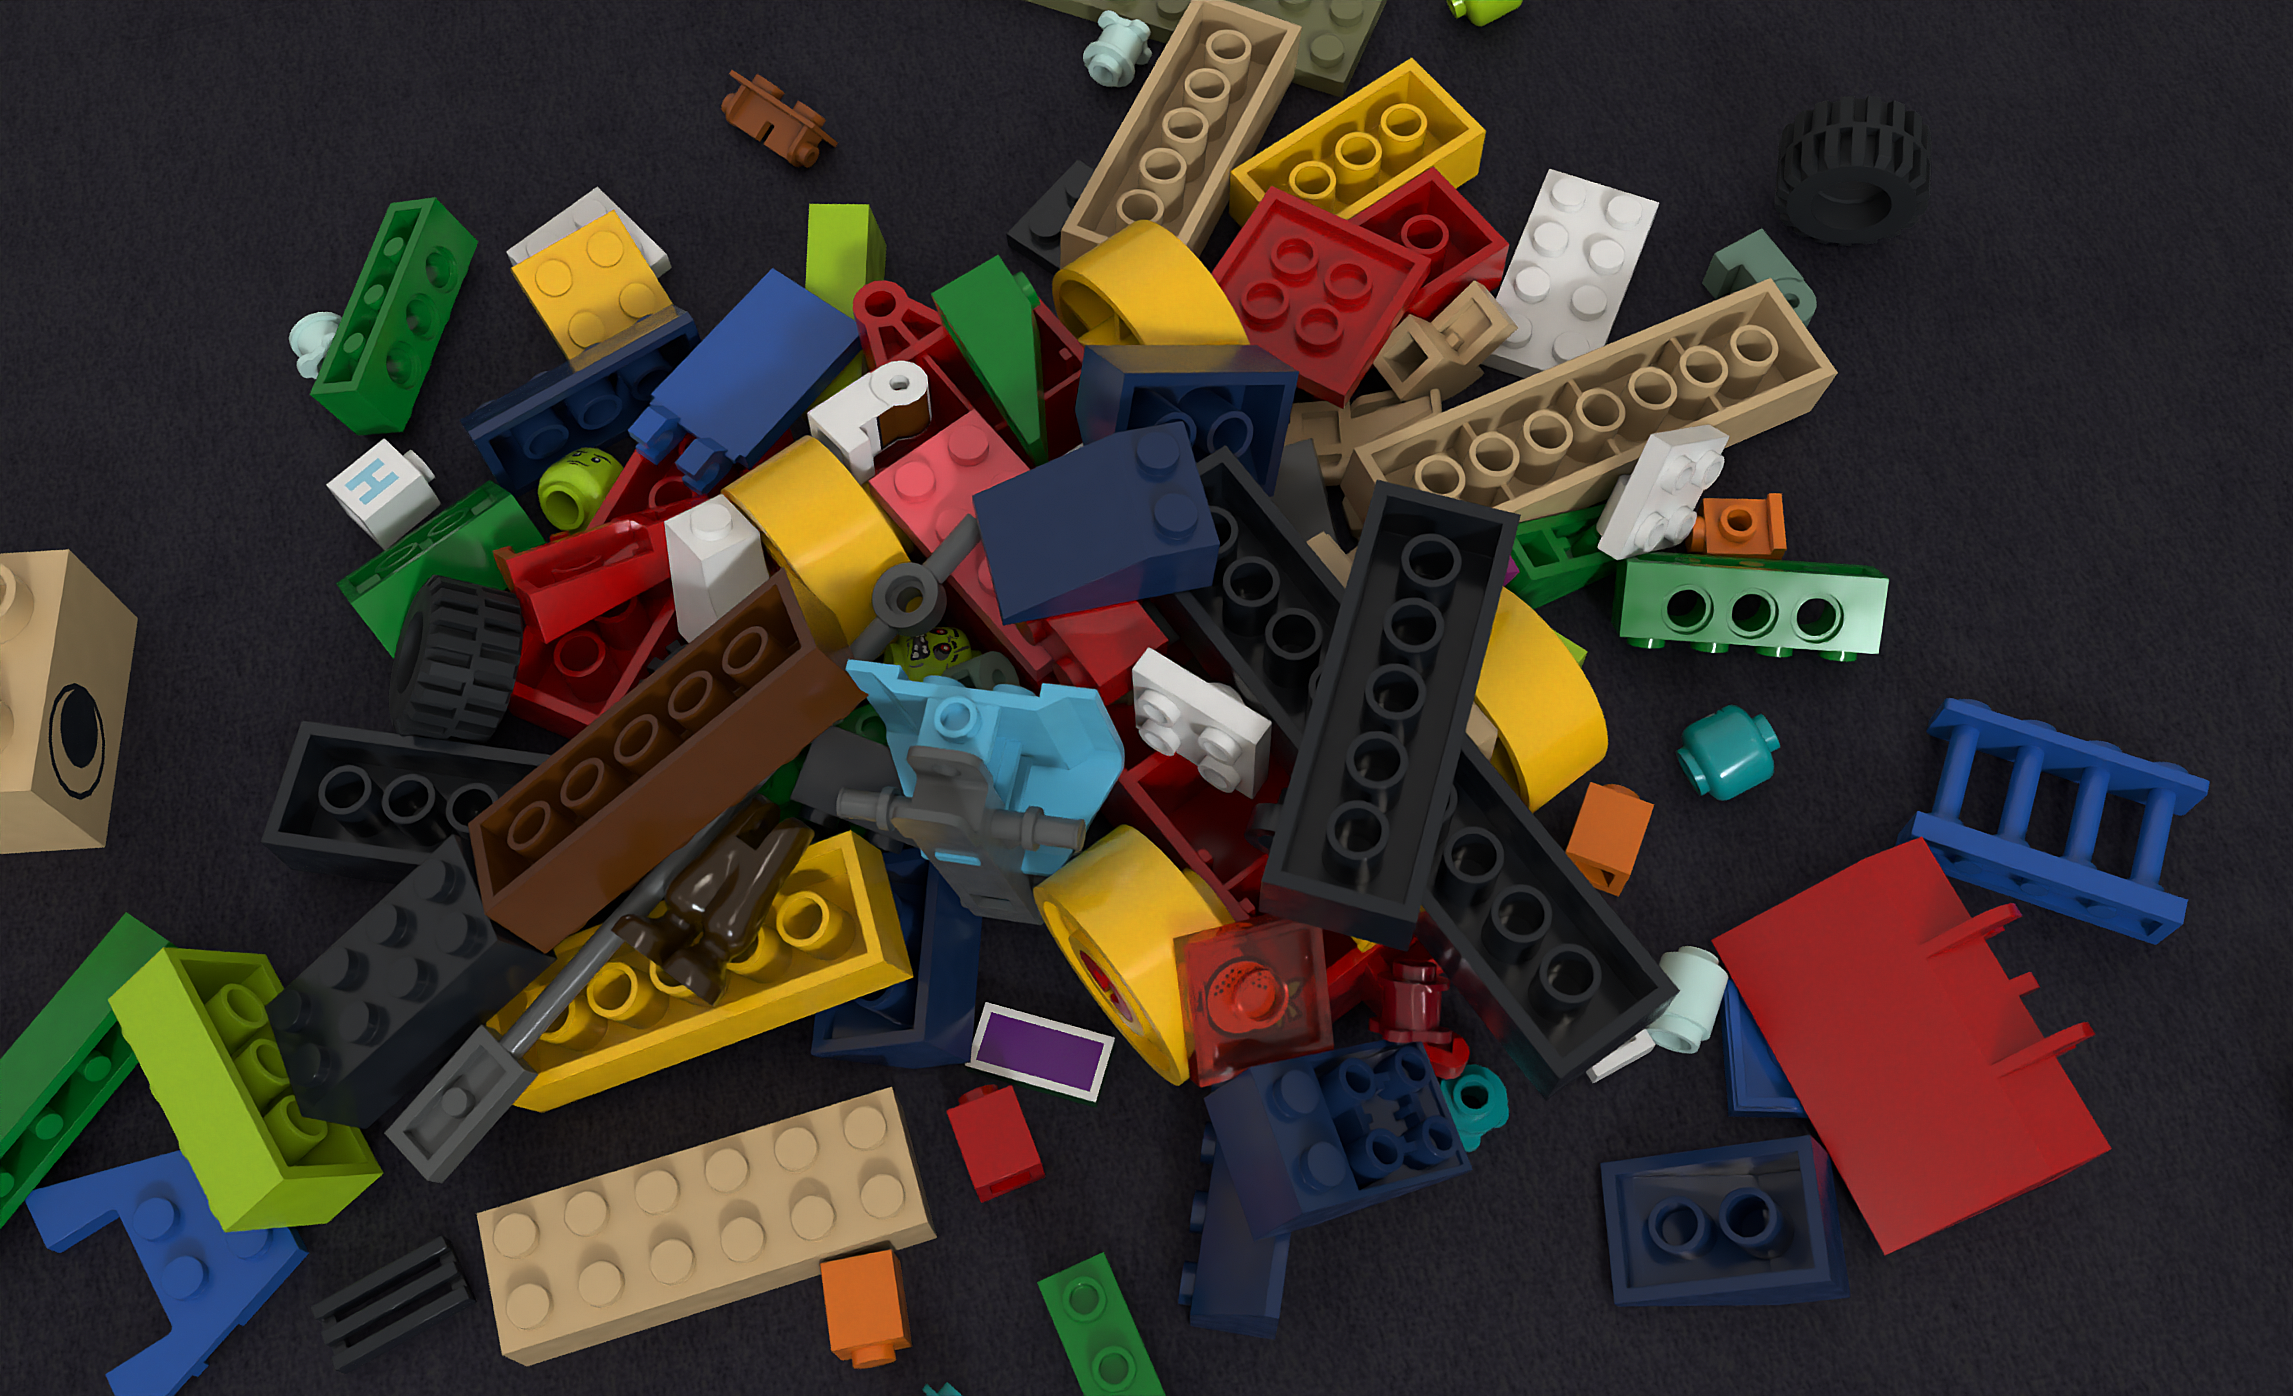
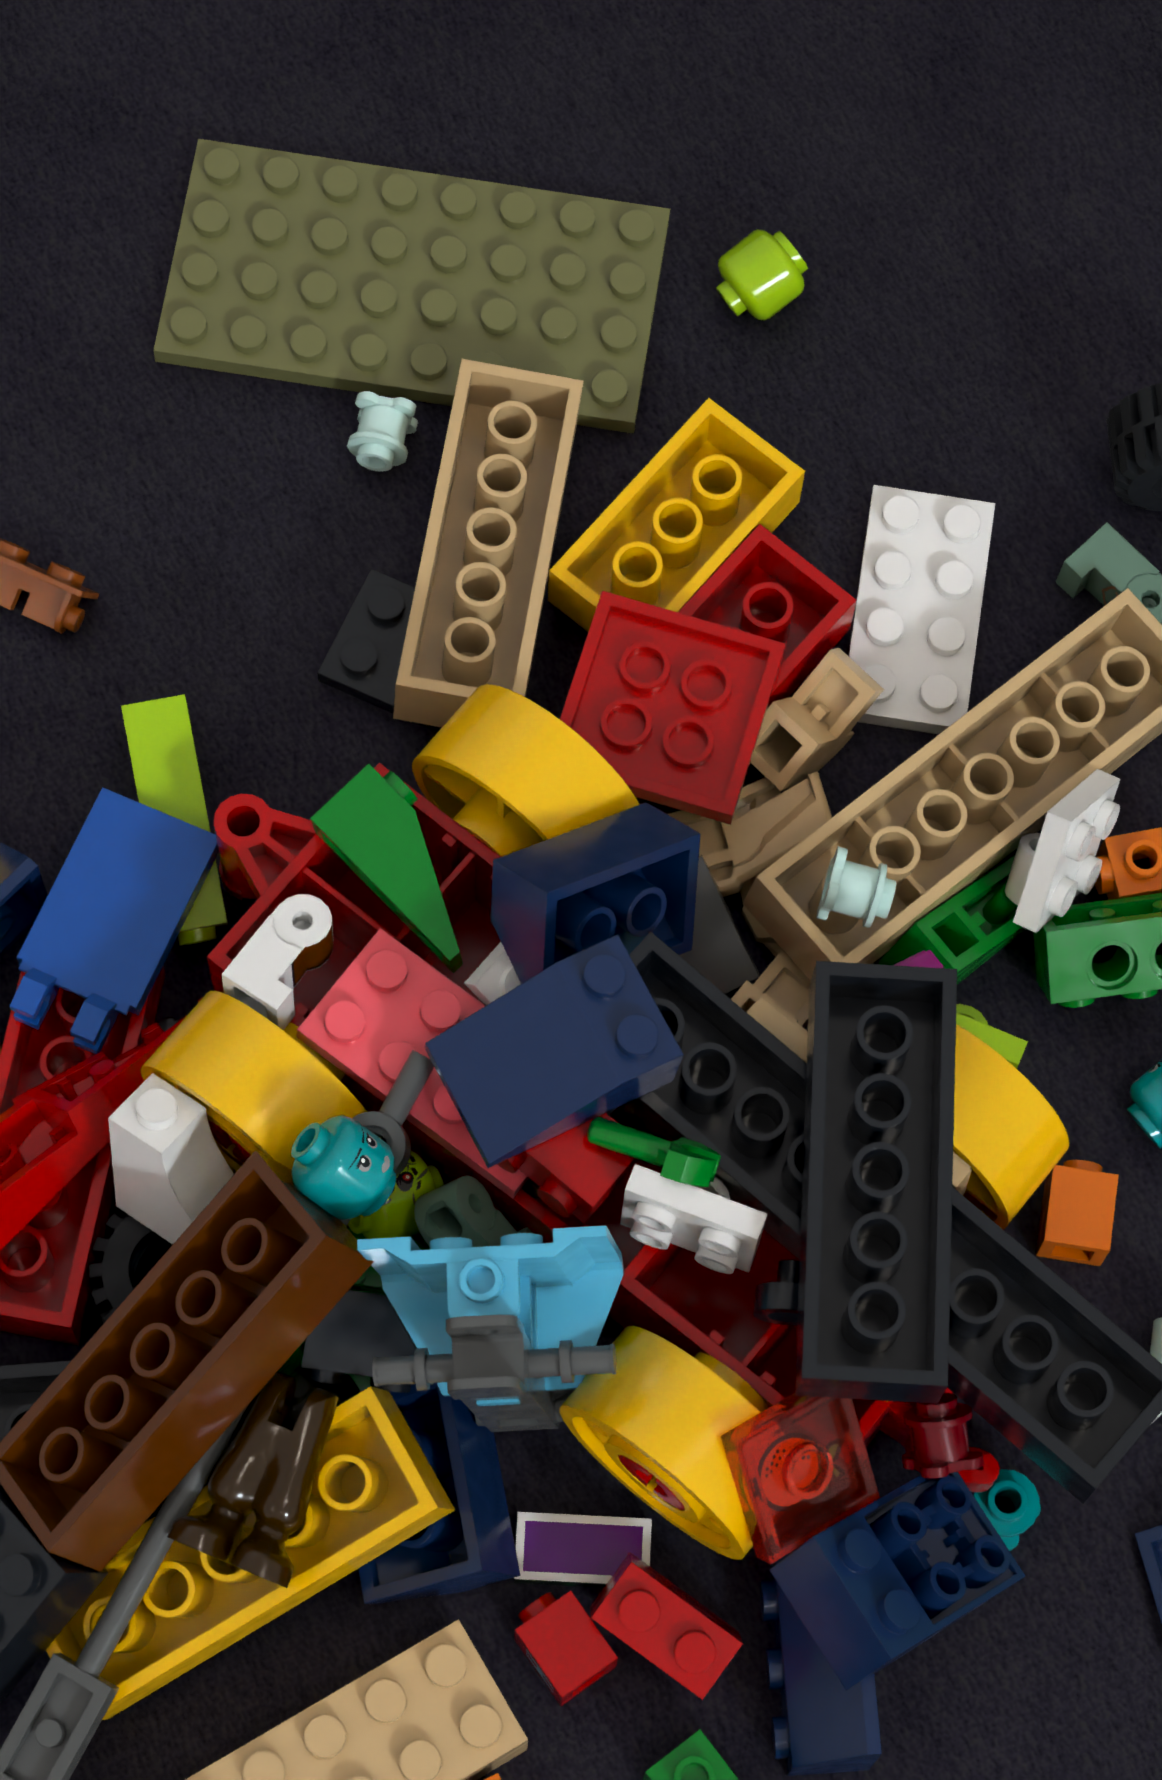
camera: 20 degrees left, 5 degrees up
none -> teal head [291,1115,397,1220]
none -> green bar [587,1117,721,1187]
none -> red brick [590,1552,743,1700]
none -> light aqua brick [816,846,896,928]

